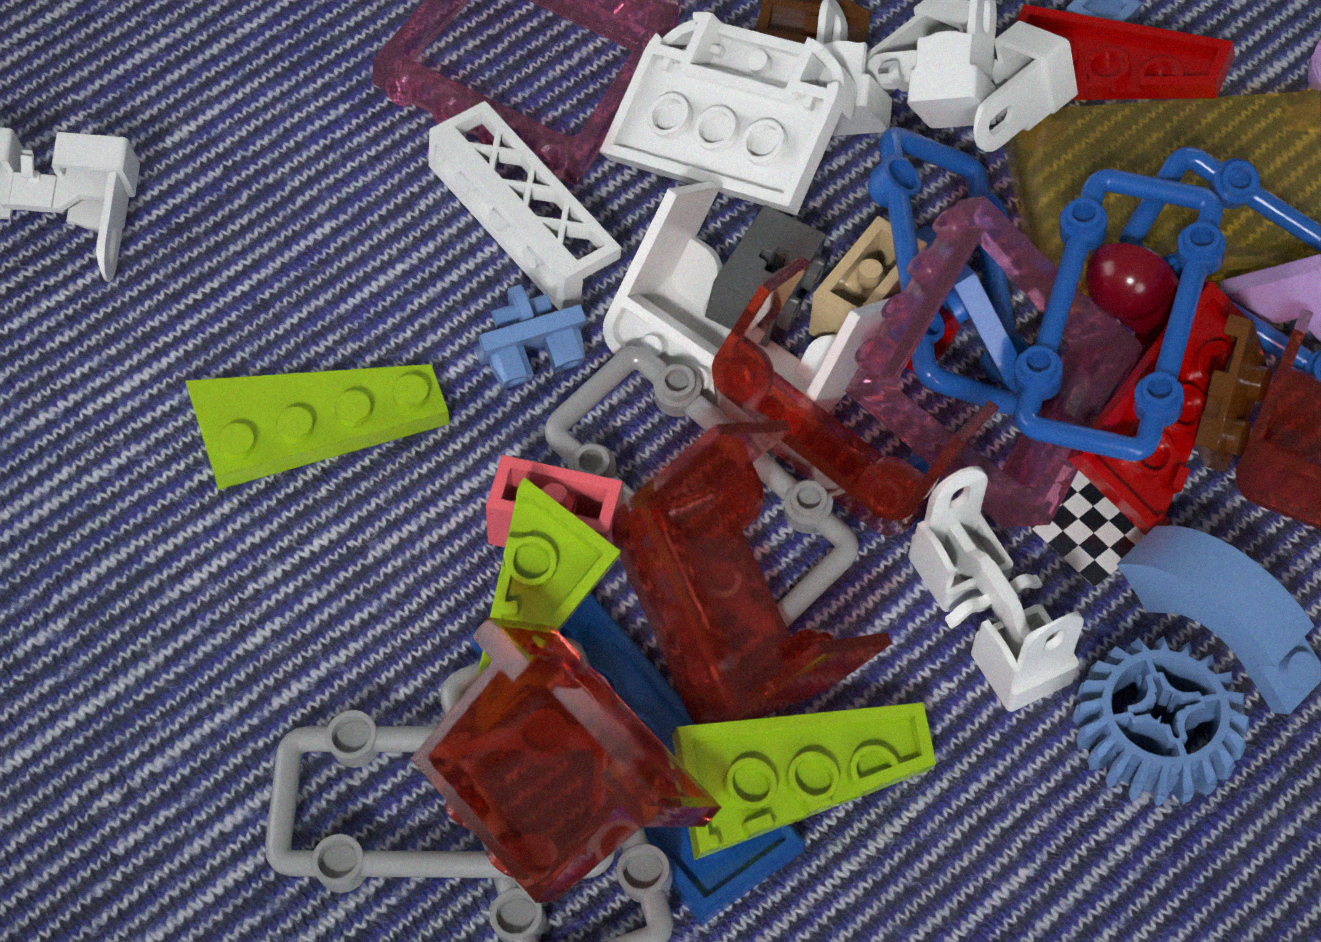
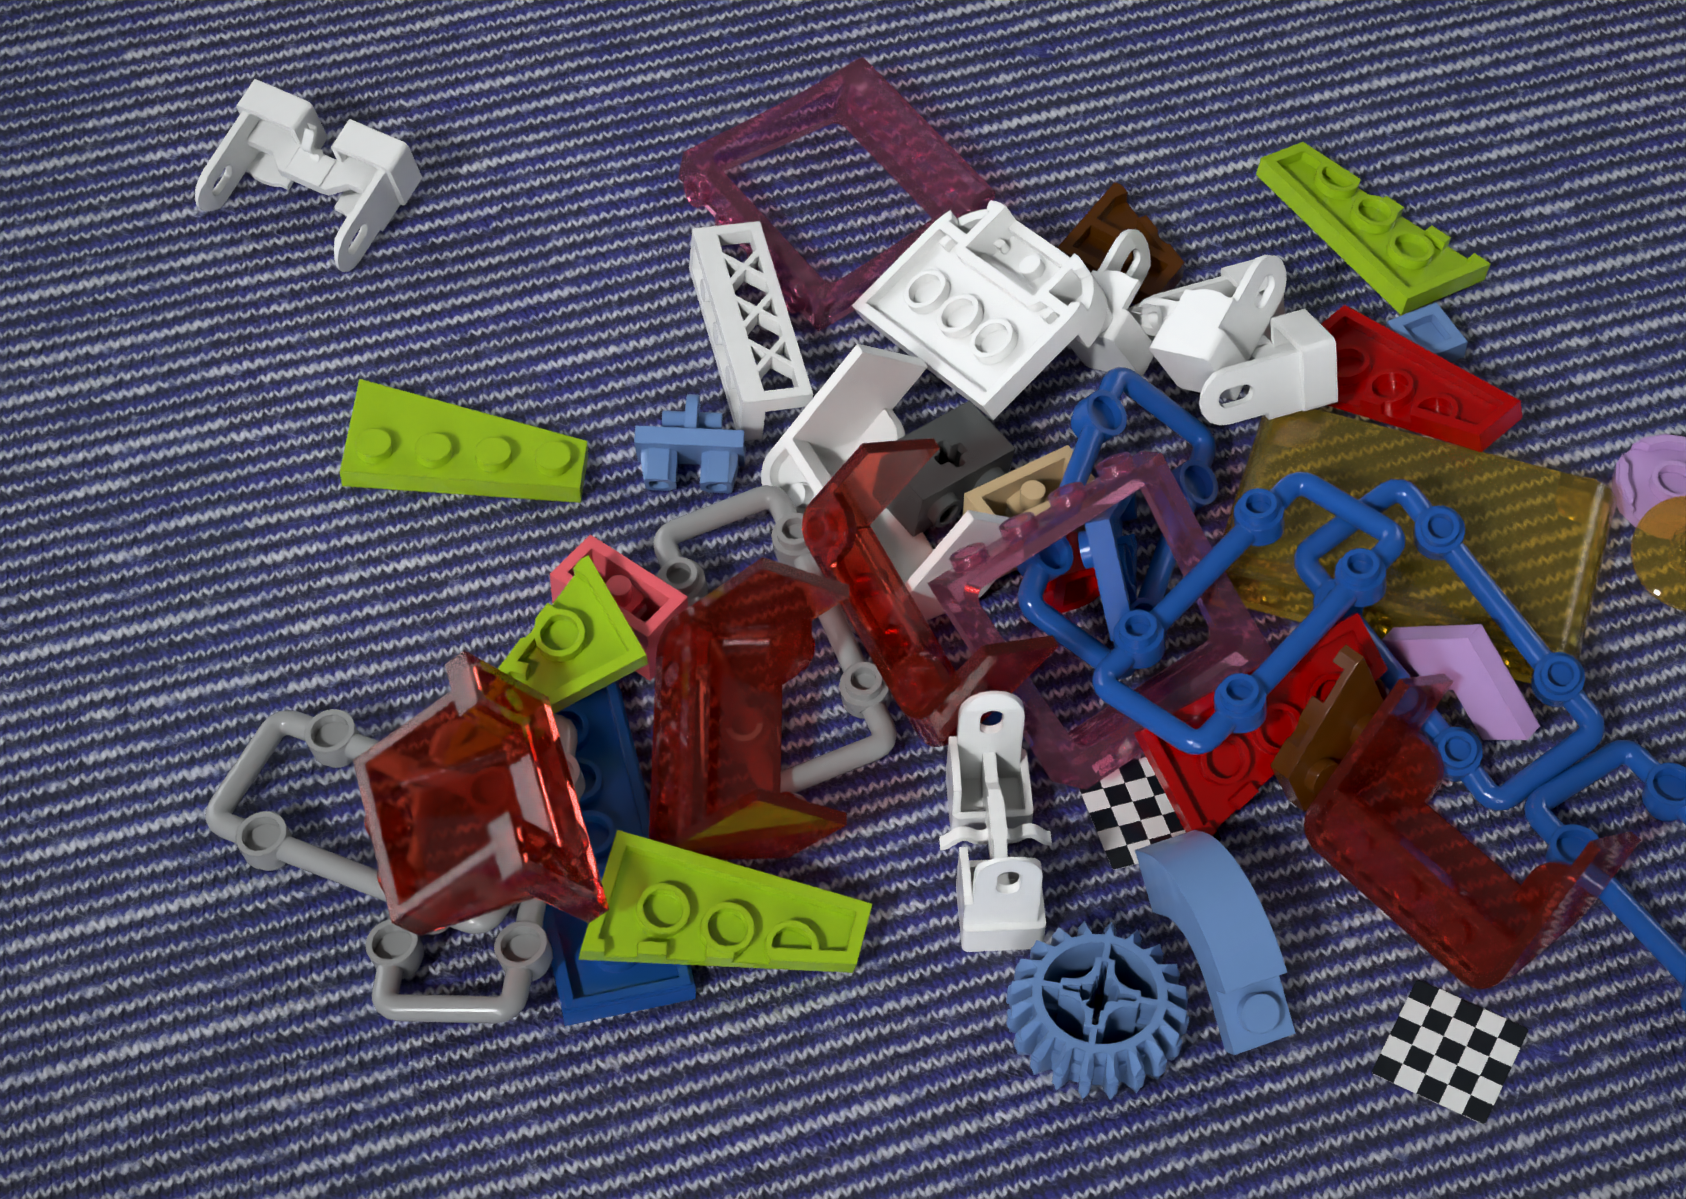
camera: 25 degrees right, 5 degrees down
dark red cap [1084,243,1179,341] -> none

